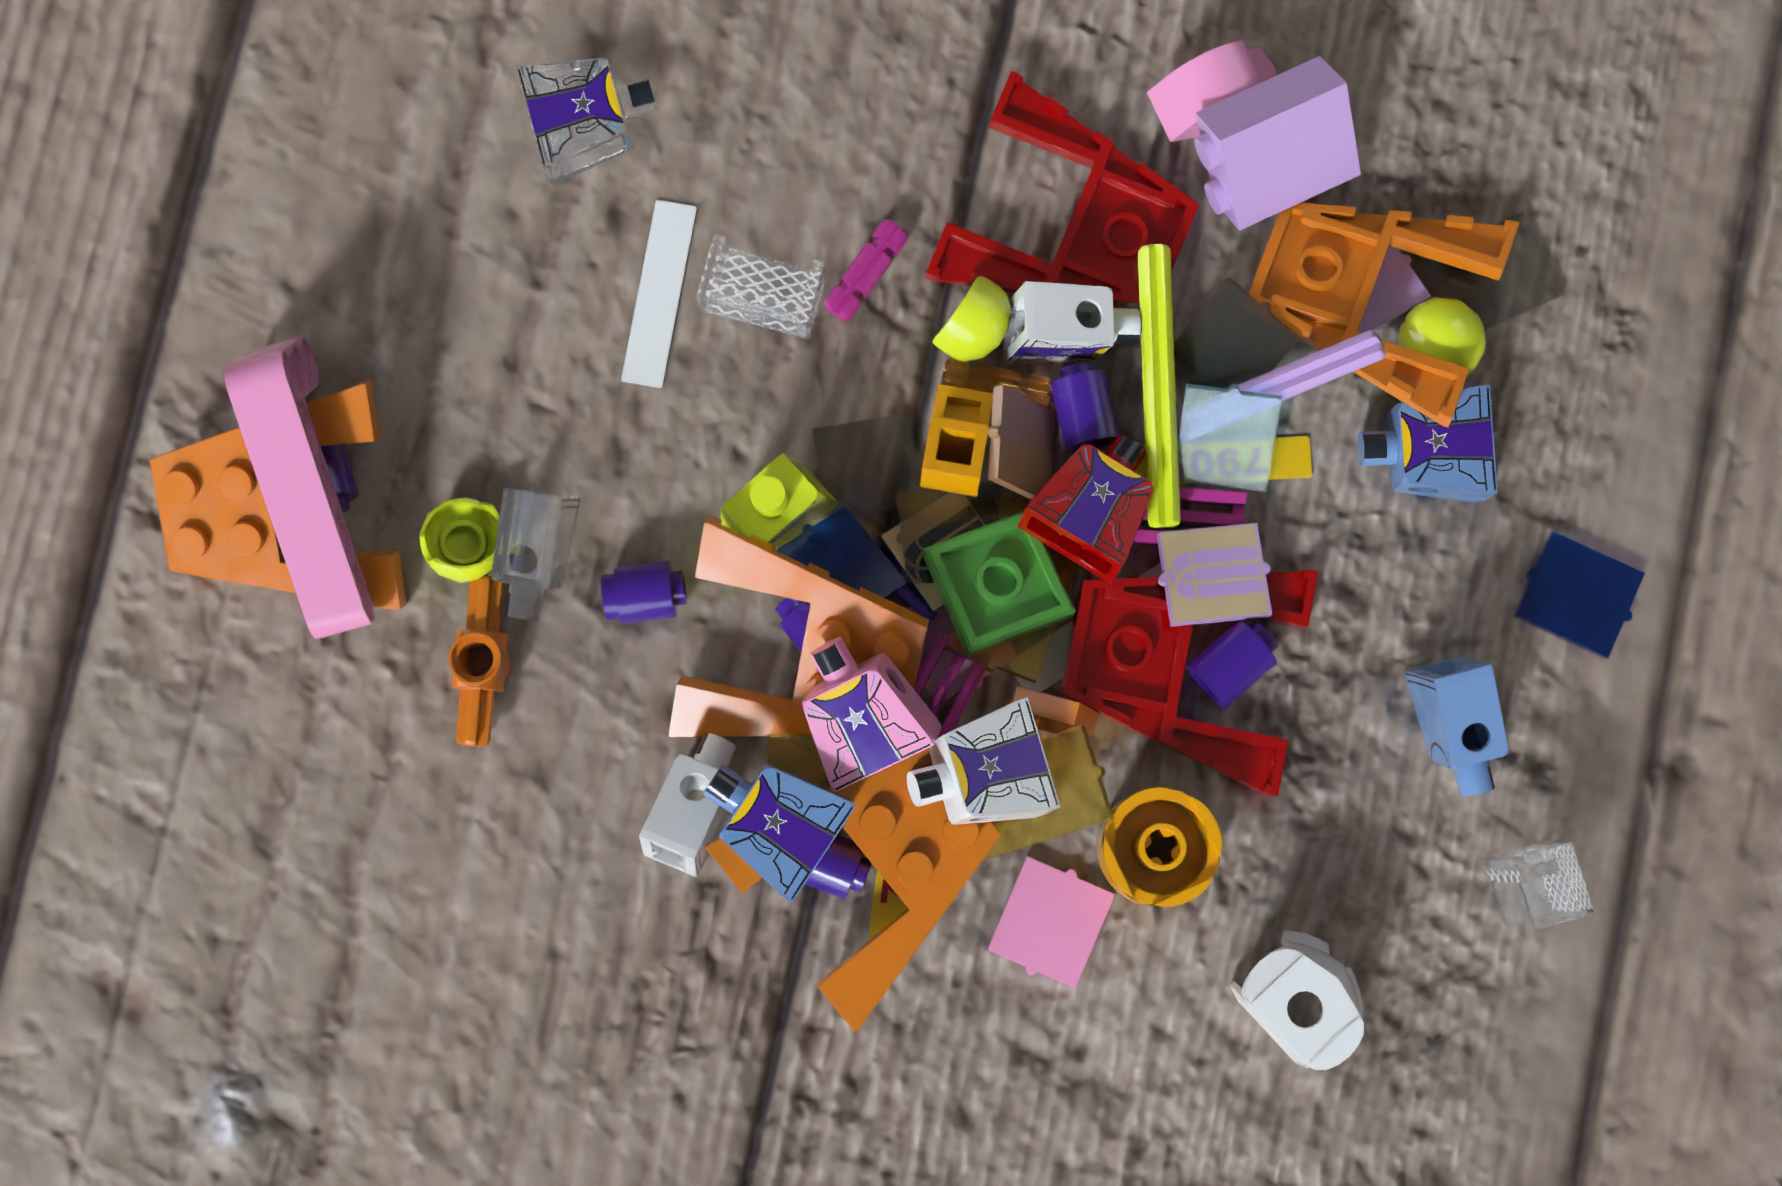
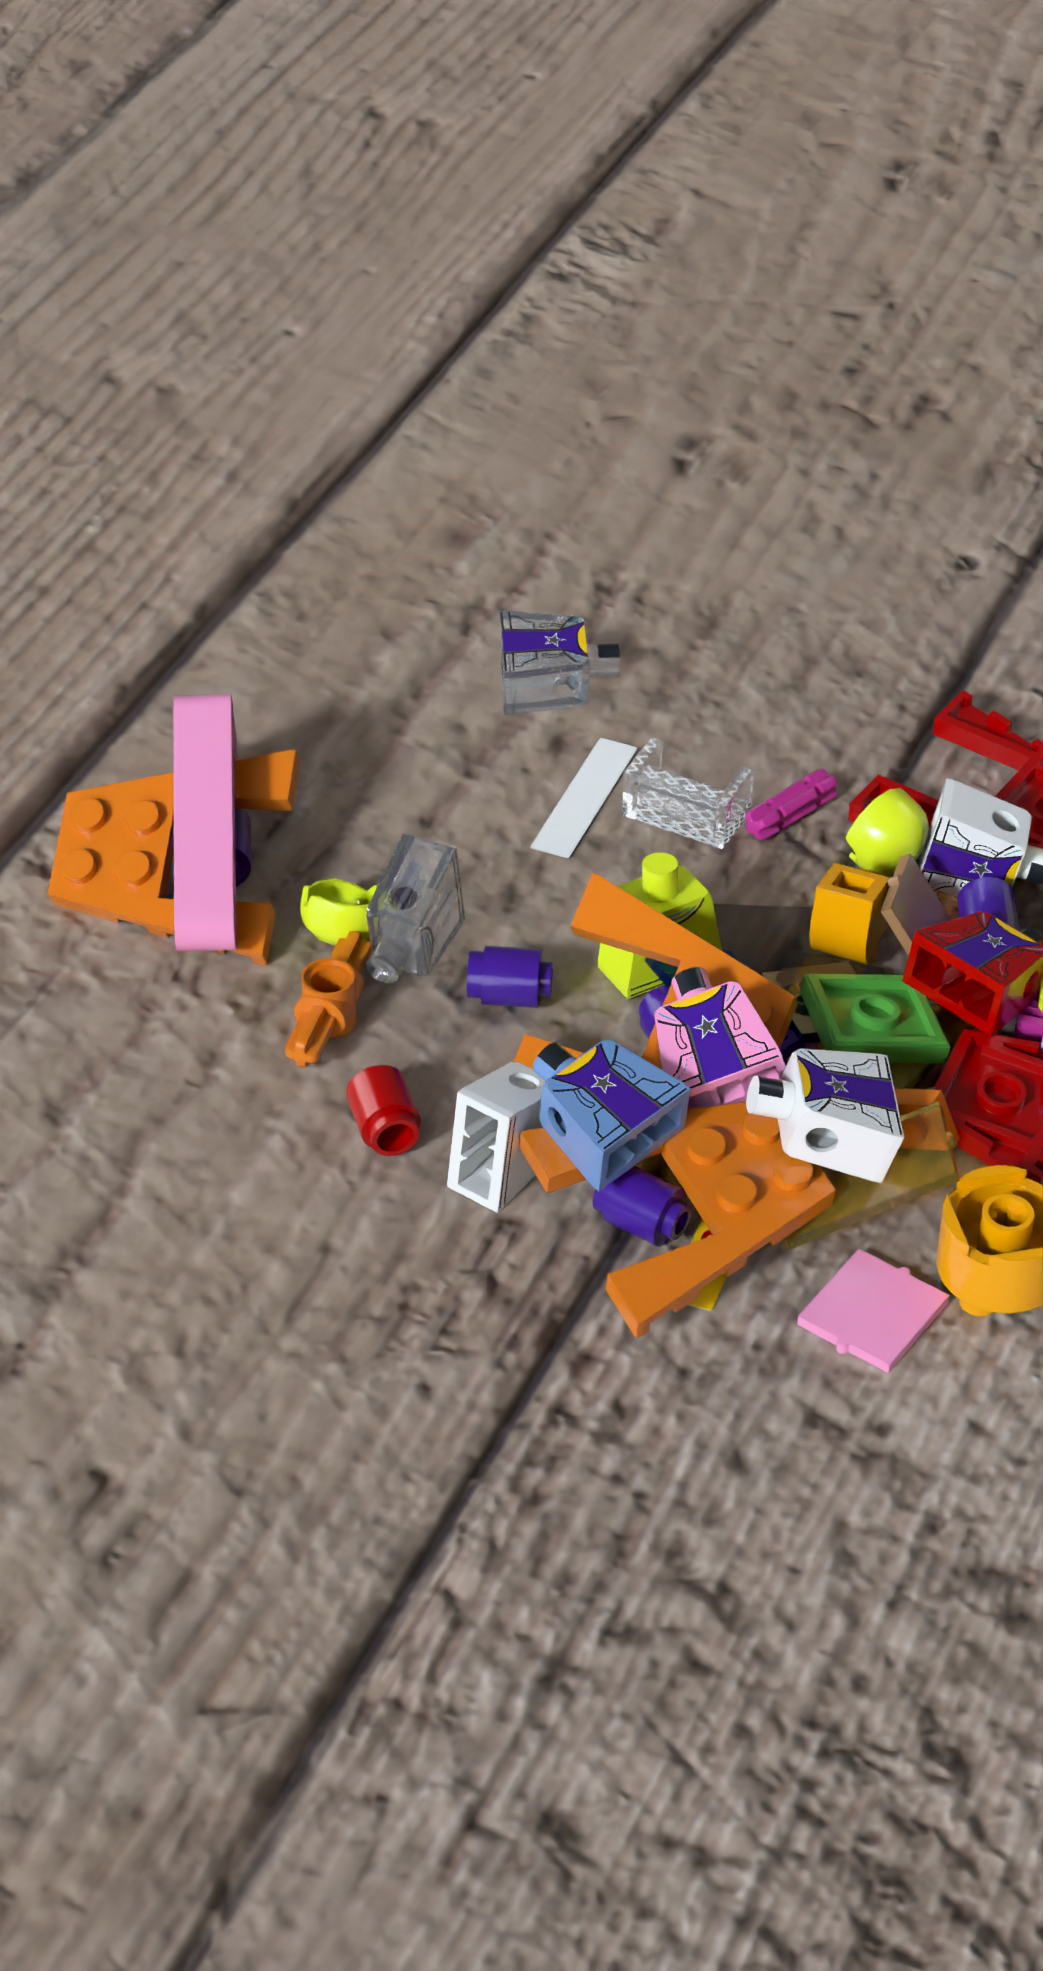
camera: 10 degrees right, 40 degrees down
none -> red brick [346,1065,421,1156]

